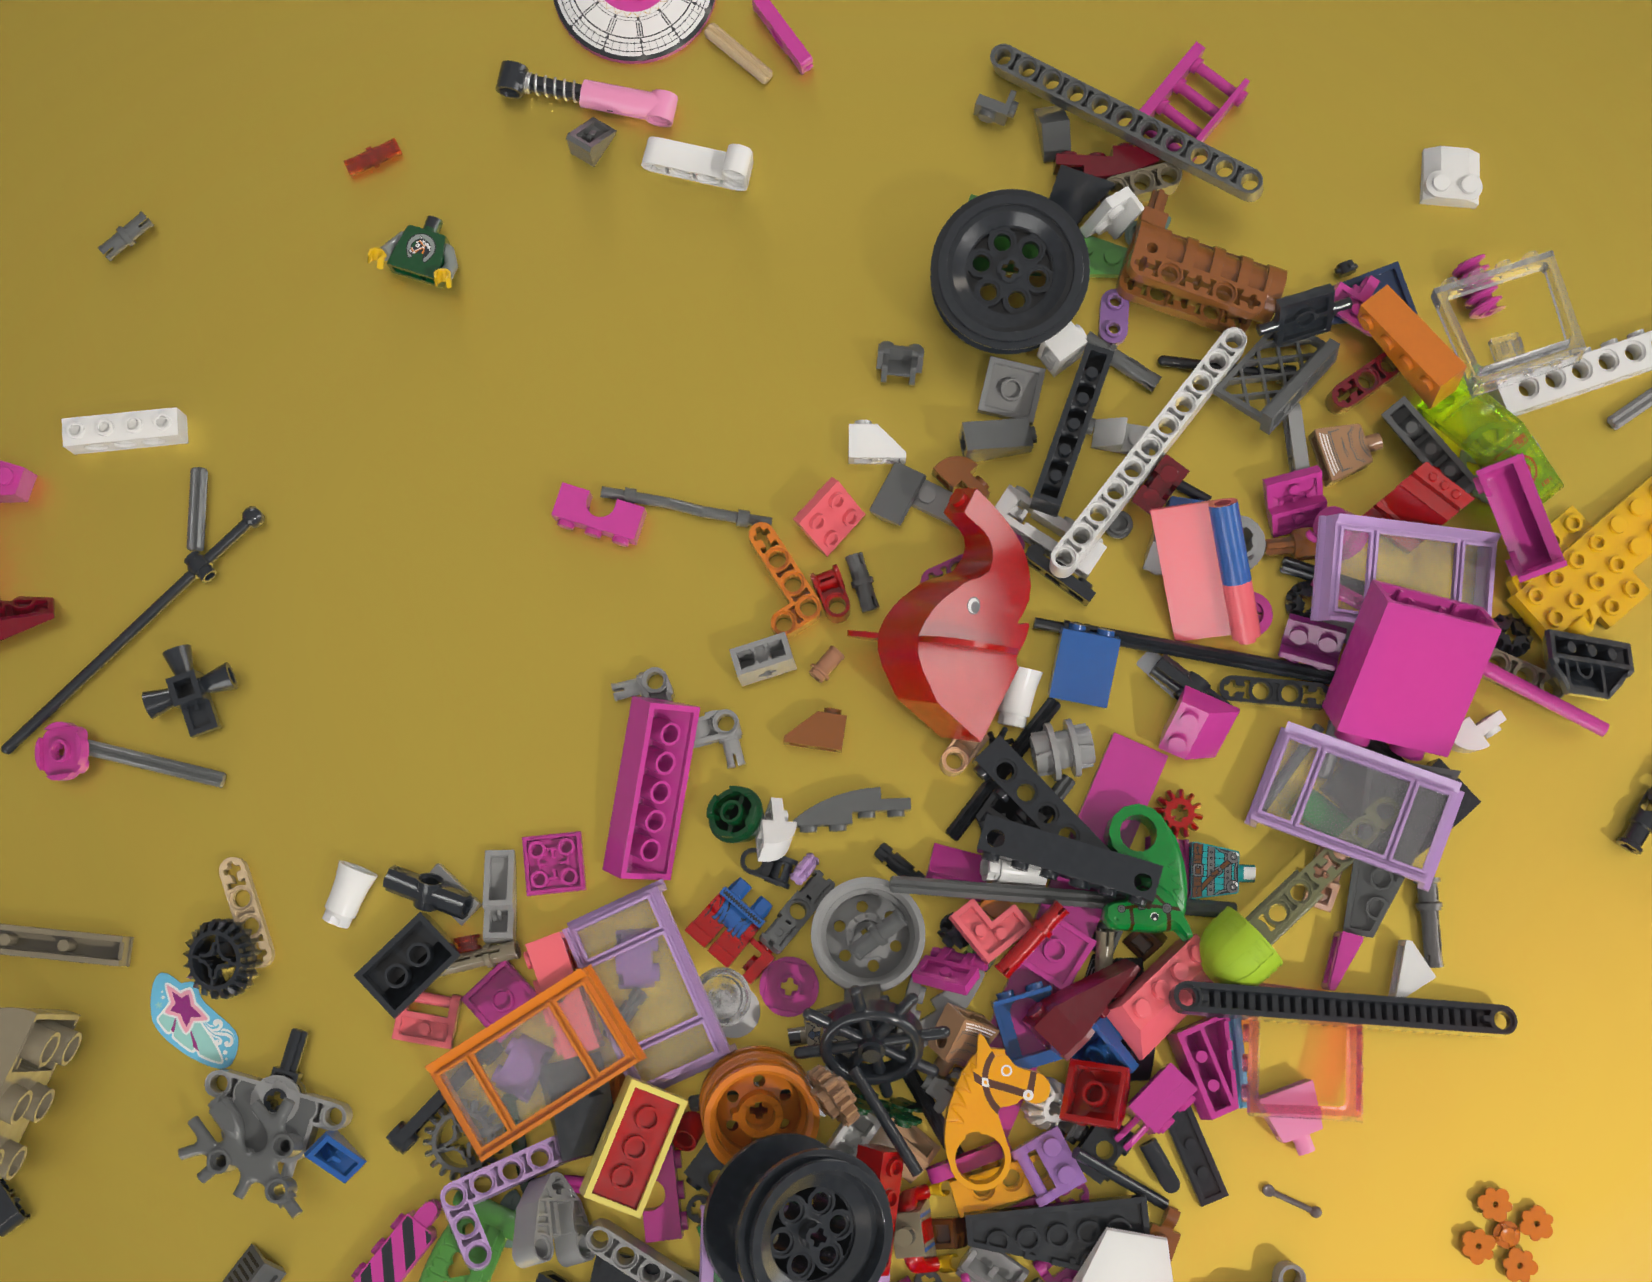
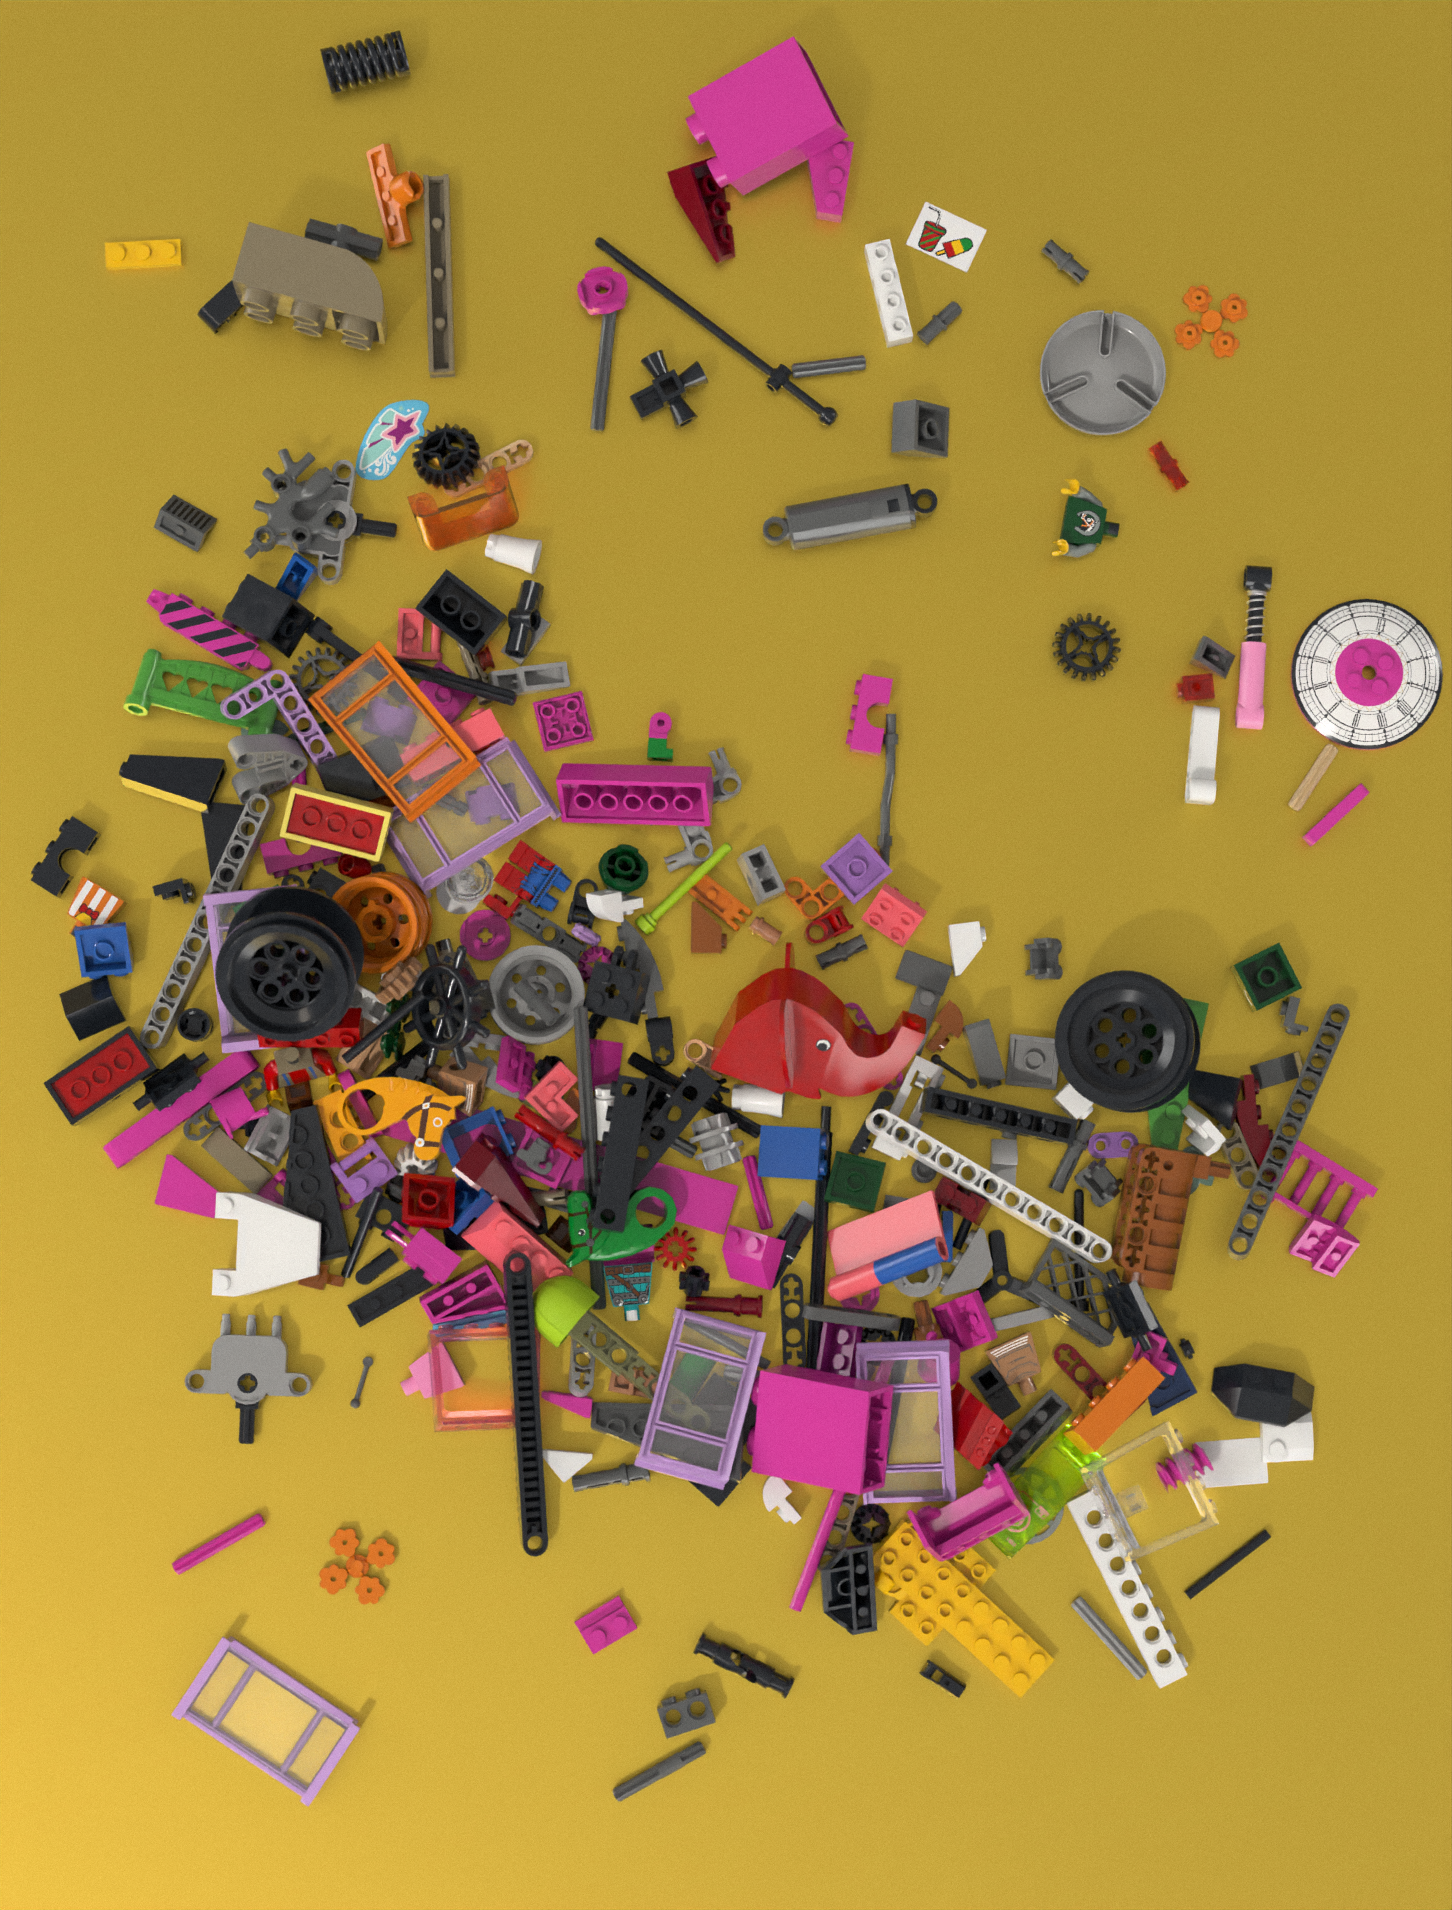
camera: 75 degrees right, 5 degrees up
none -> black slope [222,574,315,658]
none -> black axle [375,655,517,706]
none -> clear orange windscreen [407,465,519,551]
none -> dark grey piece [516,1137,552,1174]
none -> light grey beam [568,1325,596,1397]
none -> dark pink plate [574,1595,638,1655]
none -> dark pink gear [578,946,614,985]
none -> black hinge [583,945,650,1025]
none -> lime piece [635,842,732,936]
none -> black piece [645,1016,674,1067]
none -> leg [647,712,673,762]
none -> black gear [679,1265,710,1297]
none -> dark red pin [685,1294,763,1318]
none -> orange hinge [688,874,753,932]
none -> dark pink axle [742,1155,773,1230]
none -> dark grey piece [763,483,937,550]
none -> dark grey beam [802,1303,901,1331]
none -> medium lavender plate [820,833,892,905]
none -> dark green hinge [824,1151,886,1213]
none -> dark grey slope [891,399,949,458]
none -> white sticker [906,202,987,272]
none -> dark grey axle [917,301,962,345]
none -> dark grey hinge [931,1054,977,1089]
none -> light grey slope [938,1227,993,1296]
none -> black brick [970,1363,1021,1420]
none -> black piece [975,1230,1035,1304]
none -> light grey piece [1040,310,1166,436]
none -> black gear [1052,613,1121,682]
none -> dark grey piece [1074,1158,1123,1207]
none -> orange plant [1175,285,1248,358]
none -> clear red brick [1176,673,1215,704]
none -> black bar [1184,1530,1271,1600]
none -> white sticker [1195,1437,1268,1488]
none -> black wedge [1211,1363,1315,1427]
none -> dark green brick [1230,943,1302,1012]
none -> dark pink slope [1289,1213,1360,1278]

